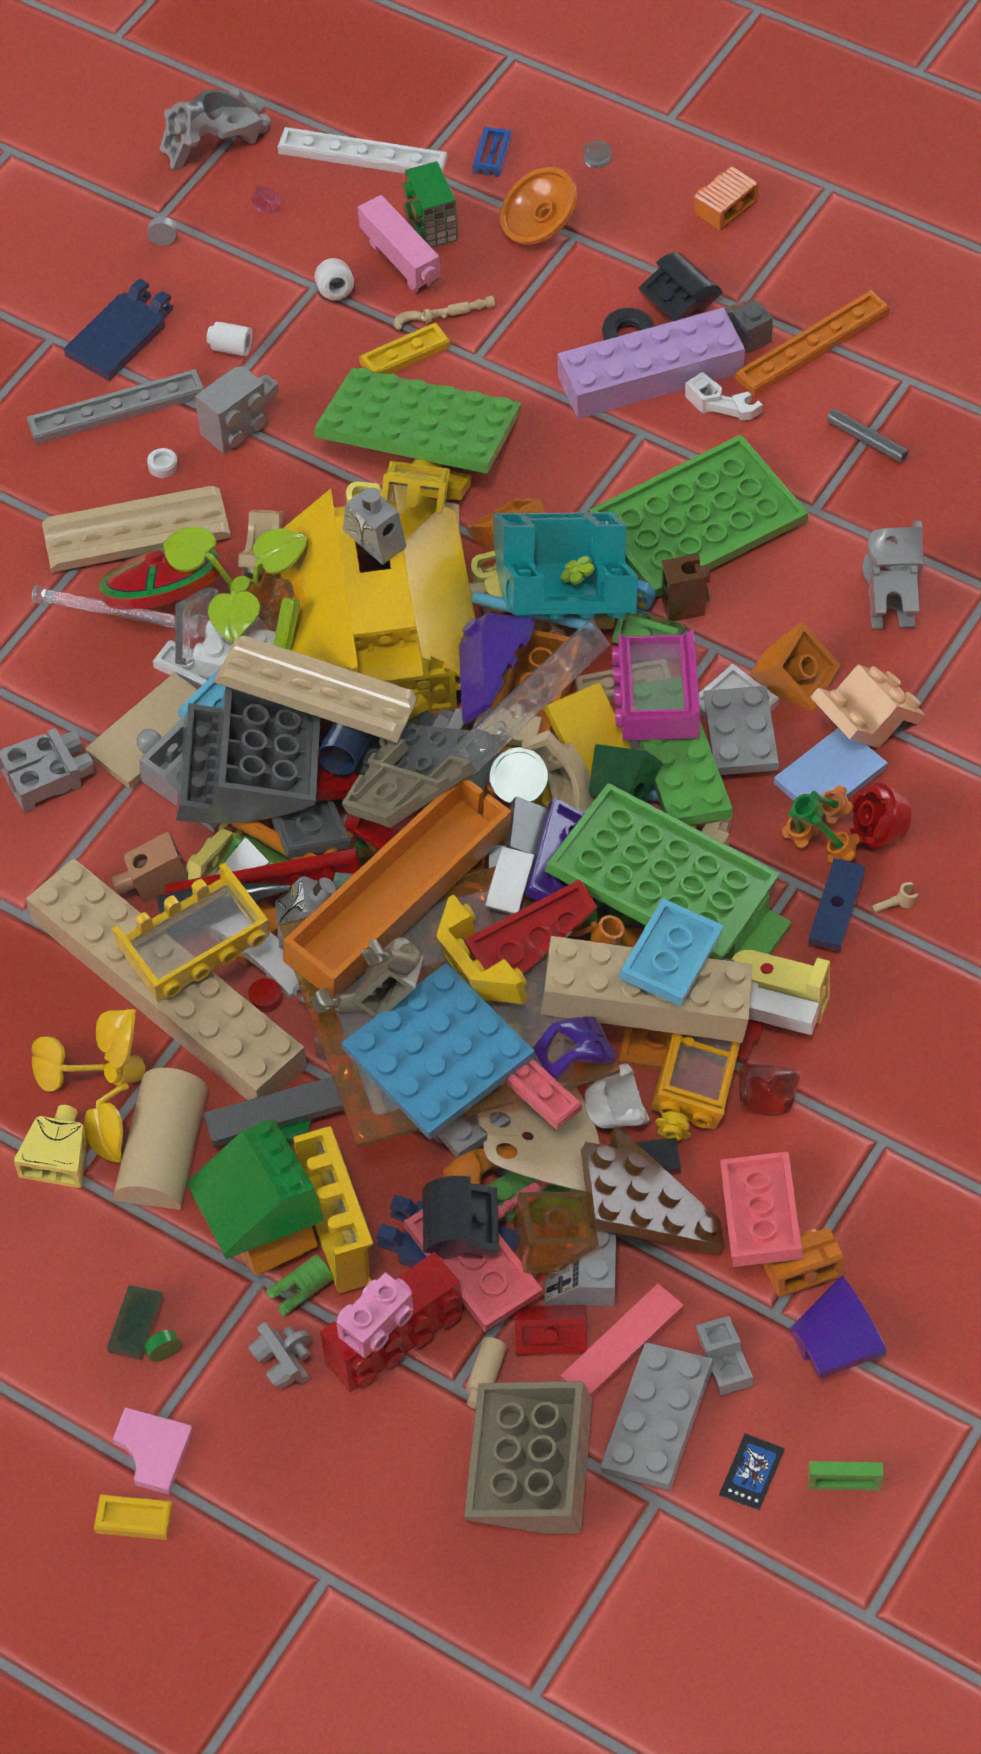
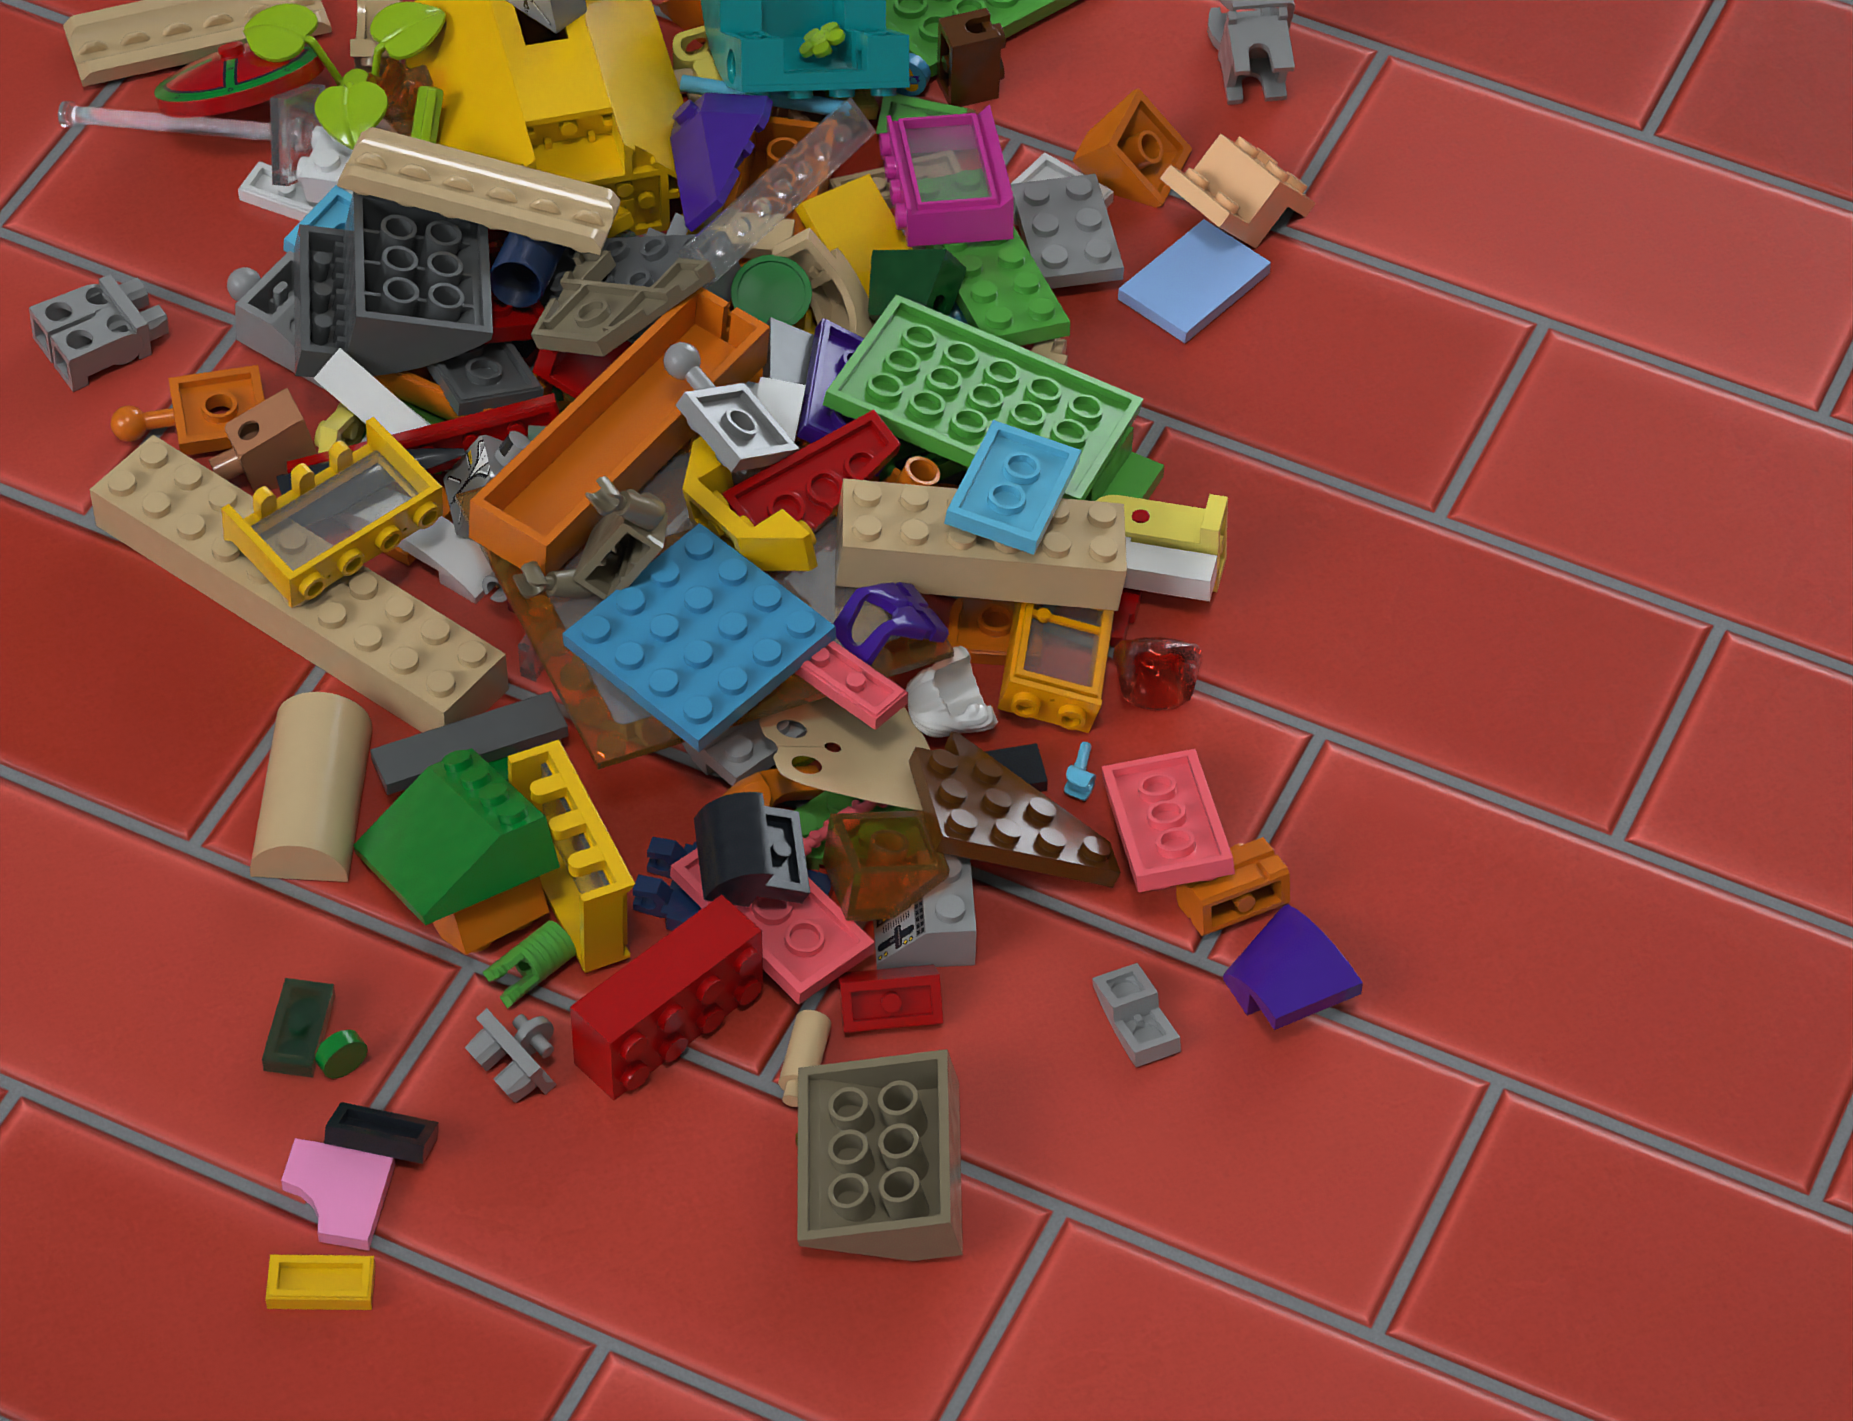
camera: 10 degrees left, 5 degrees down
light yellow torso [14,1105,87,1188] -> none
yellow plant [32,1009,145,1163] -> none
tan tile [85,672,197,789] -> none
red tile [248,978,282,1012] -> none
bright pink brick [336,1272,414,1359] -> none
coral tile [560,1283,684,1398] -> none
light grey plate [601,1342,714,1491] -> none
yellow plate [656,1111,691,1141] -> none
black sticker [719,1433,785,1511] -> none
plant [782,785,860,864] -> none
dark blue tile [808,858,866,951] -> none
bright green tile [808,1461,883,1491] -> none
red cone [850,783,912,847] -> none
tan hand [872,882,919,913] -> none
none -> orange plate [111,365,265,455]
none -> white sticker [313,348,428,435]
none -> black tile [324,1102,439,1164]
none -> light grey plate [663,342,799,472]
none -> medium azure hand [1064,742,1096,801]

